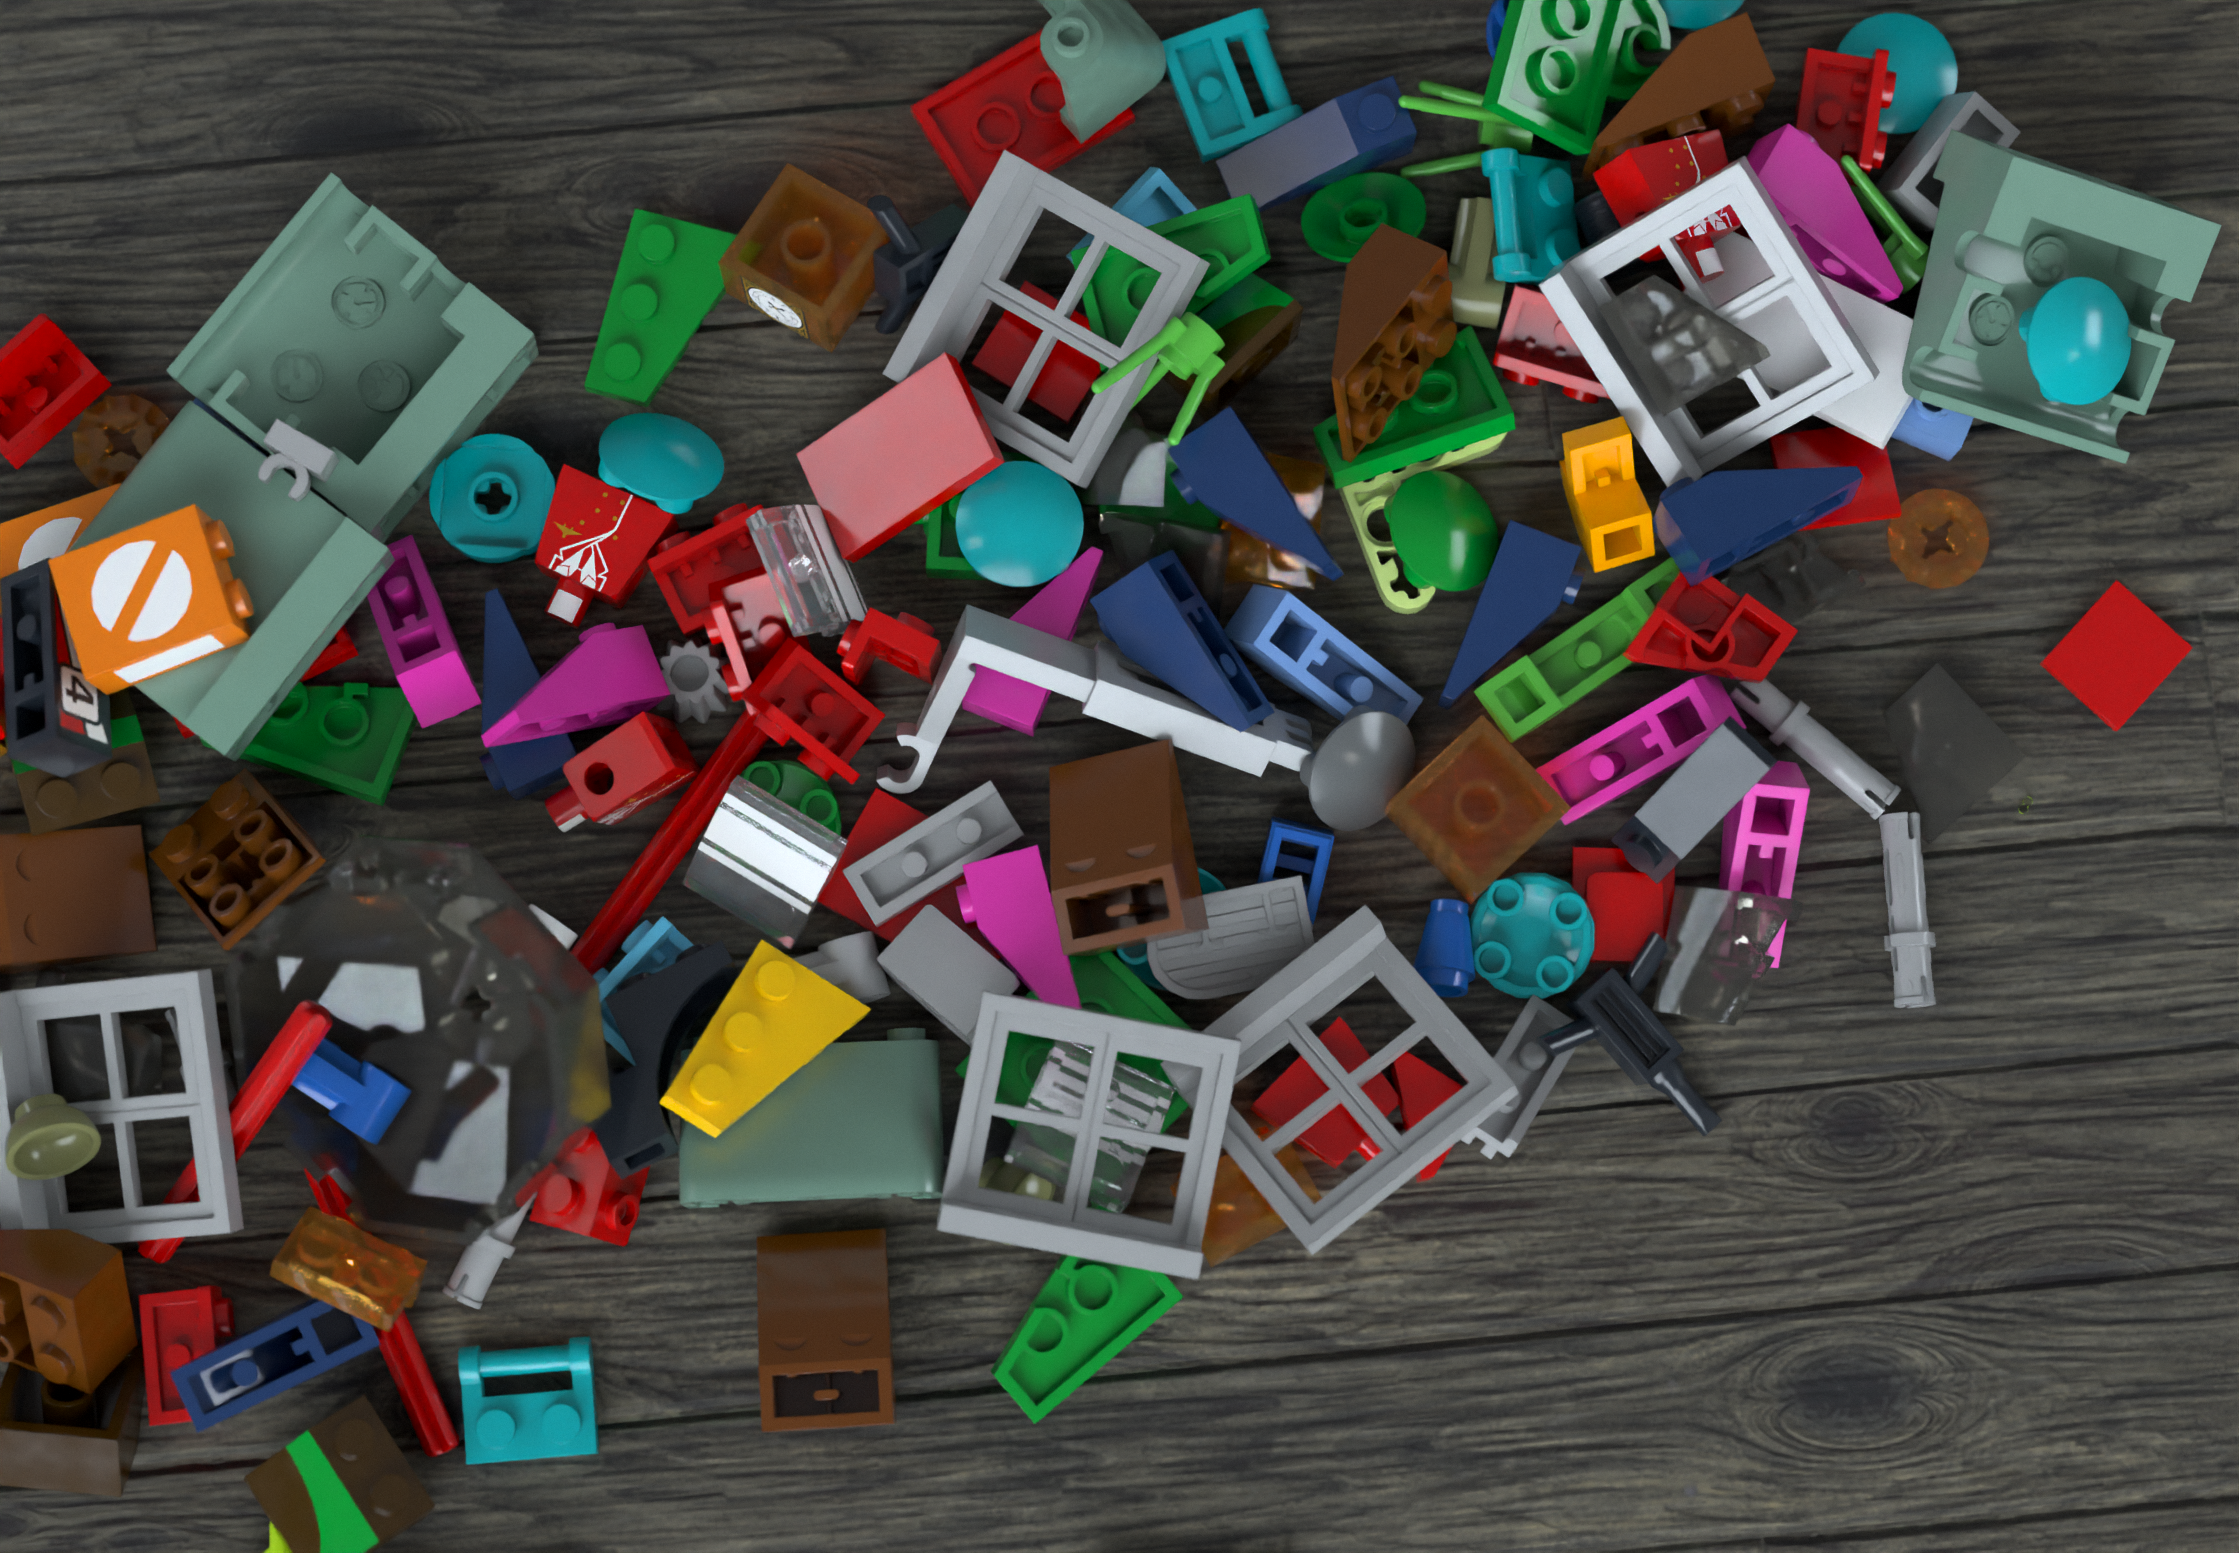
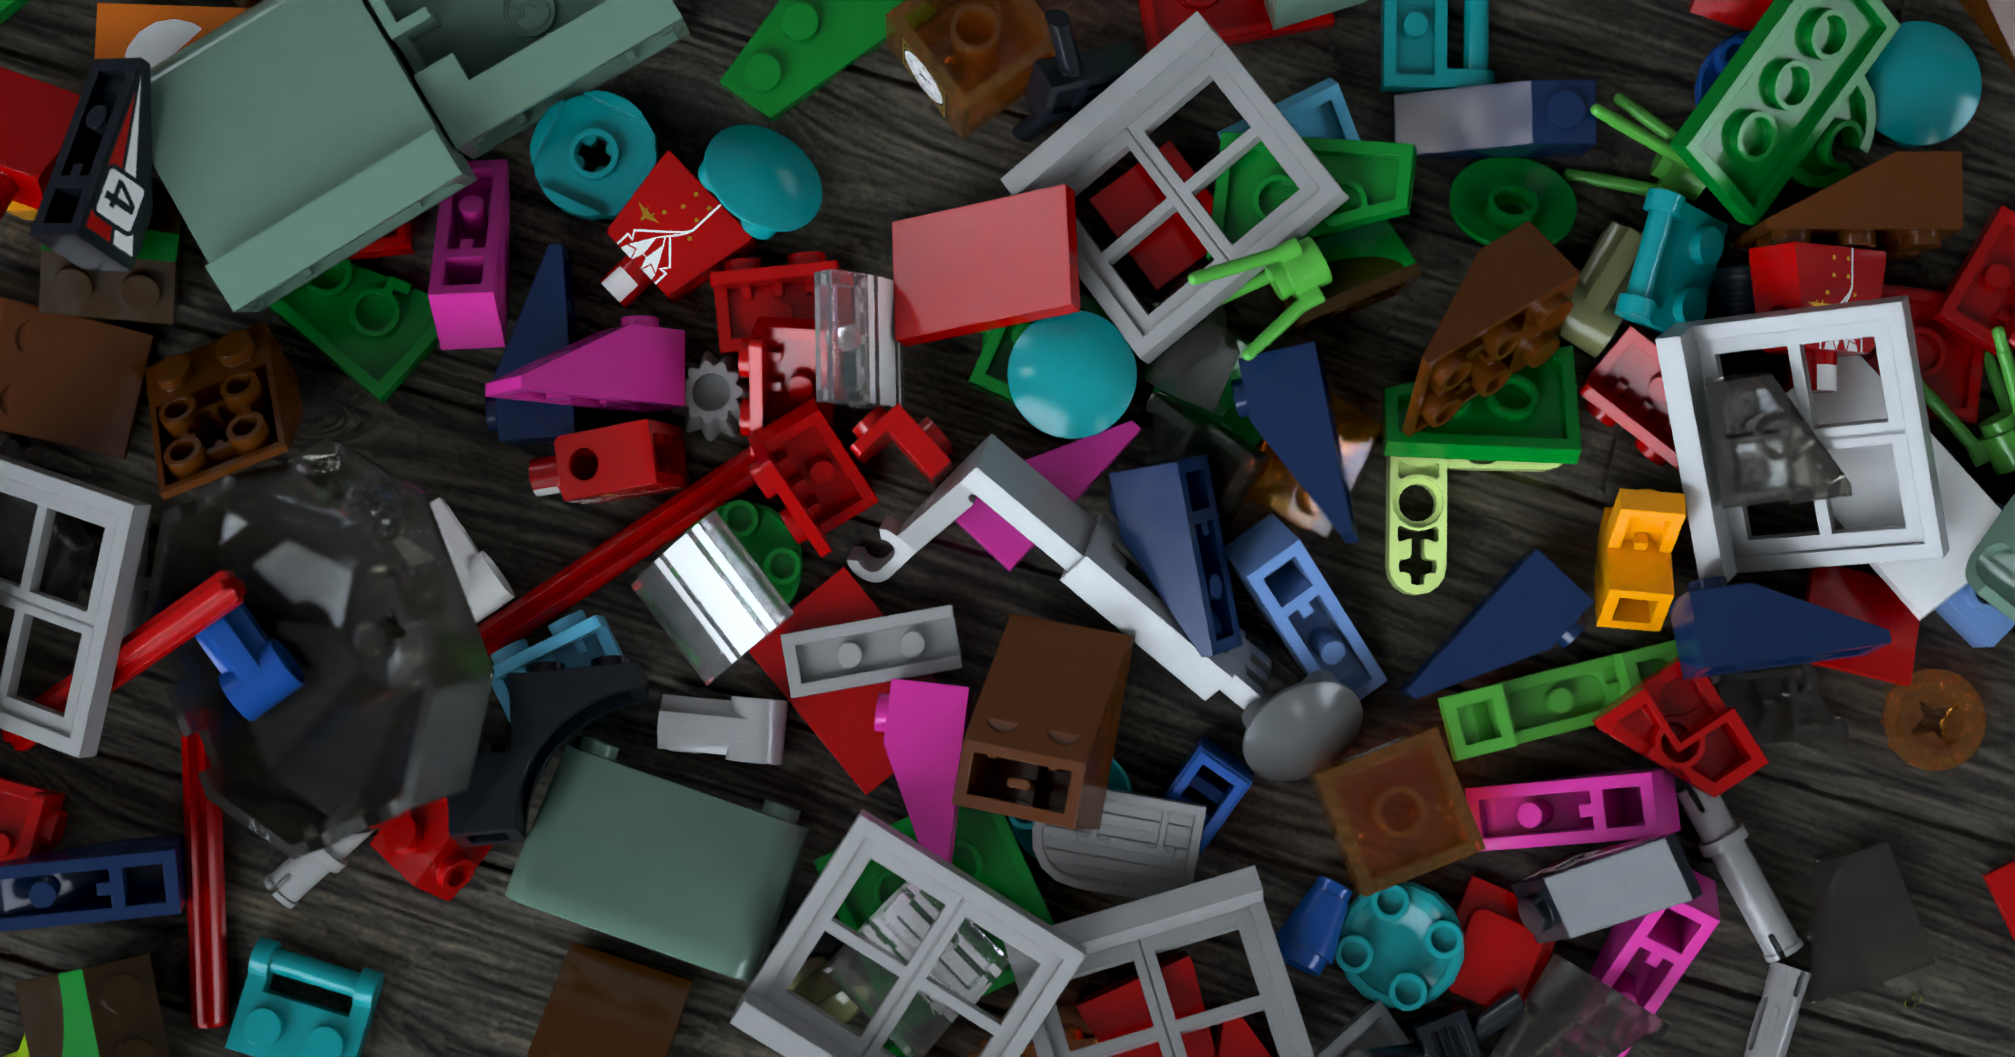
camera: 25 degrees right, 5 degrees up
orange brick [48,504,254,695] -> none
light grey tile [258,419,339,502] -> none
clear orange bracket [270,1206,427,1332] -> none
yellow wing [659,940,871,1138] -> none
light grey panel [876,905,1019,1047] -> none
green dish [1383,470,1499,591] -> none
dark pink slope [1746,123,1904,304] -> none

